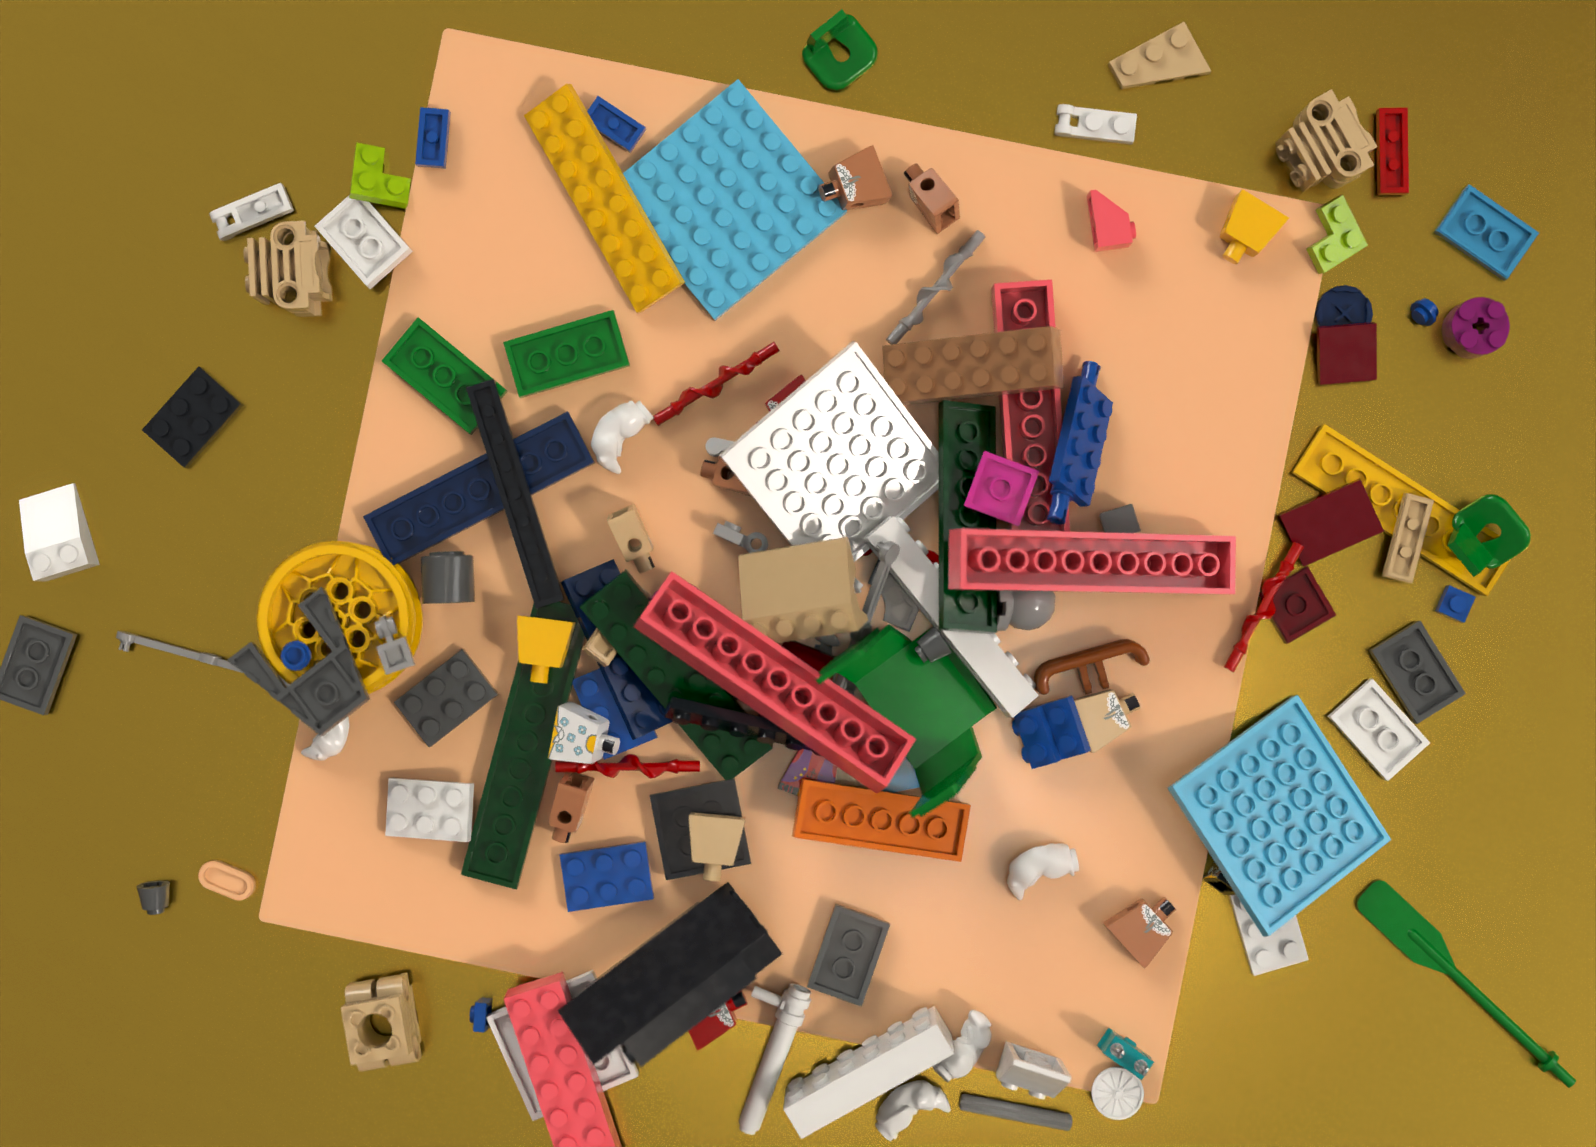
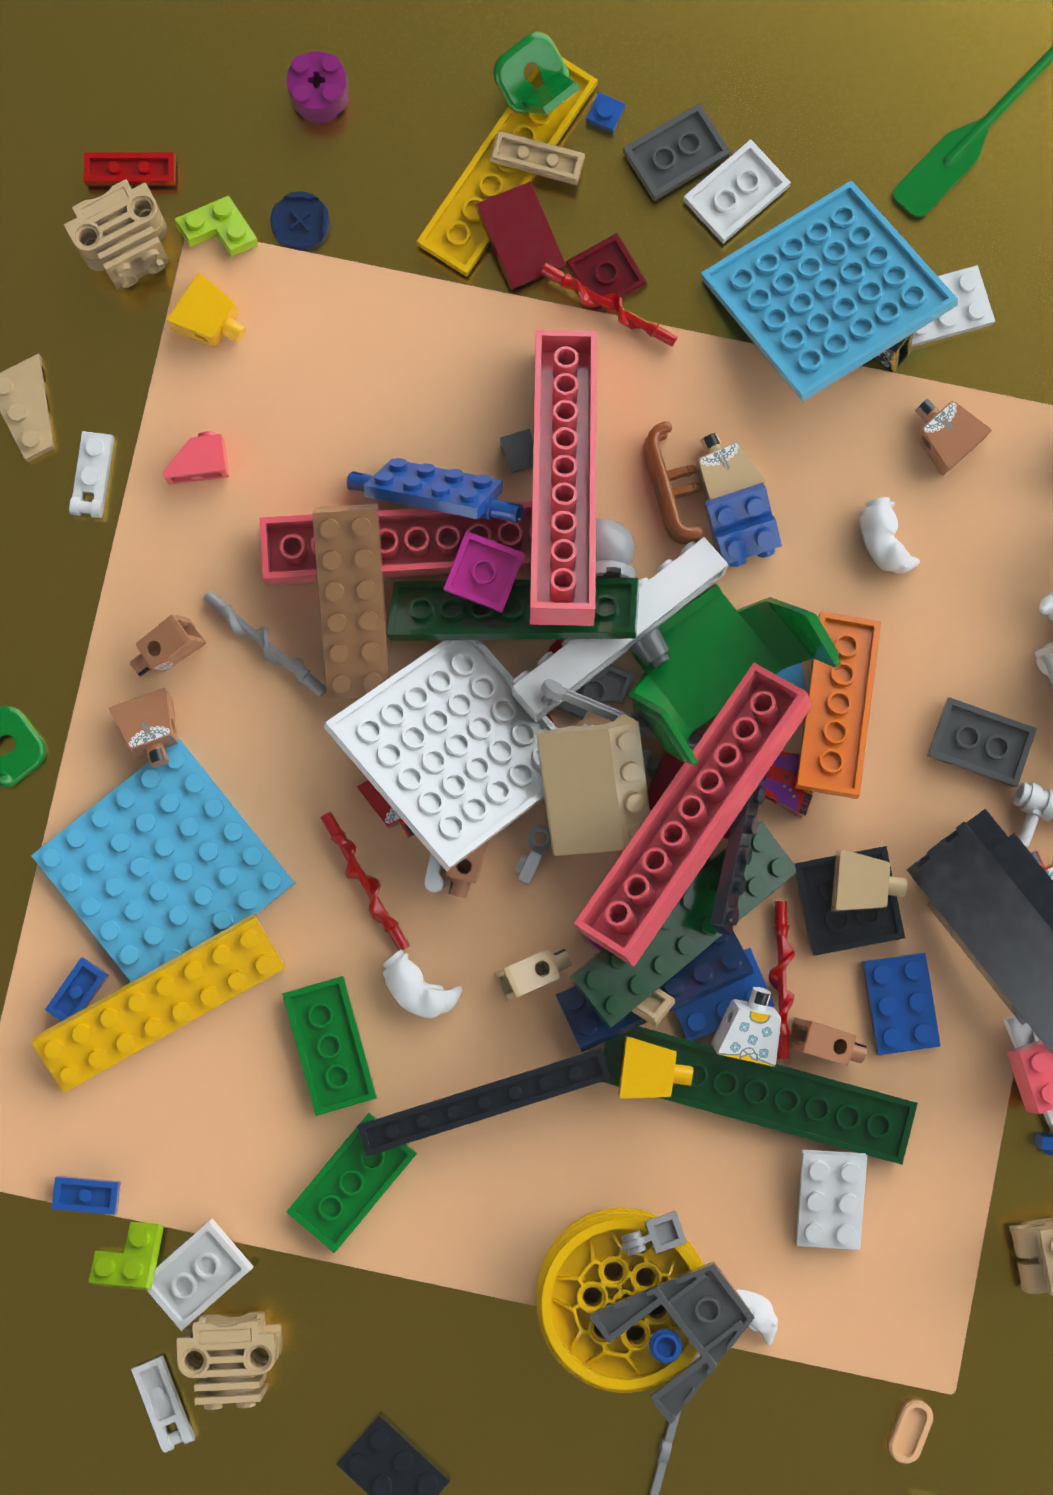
camera: 100 degrees left, 5 degrees down
dark blue plate [363,411,595,565] -> none
dark grey plate [394,649,498,748] -> none
dark grey piece [421,551,475,604] -> none
dark red tile [1317,322,1377,385] -> none
blue plate [1411,298,1439,326] -> none
dark azure tile [1434,184,1539,281] -> none

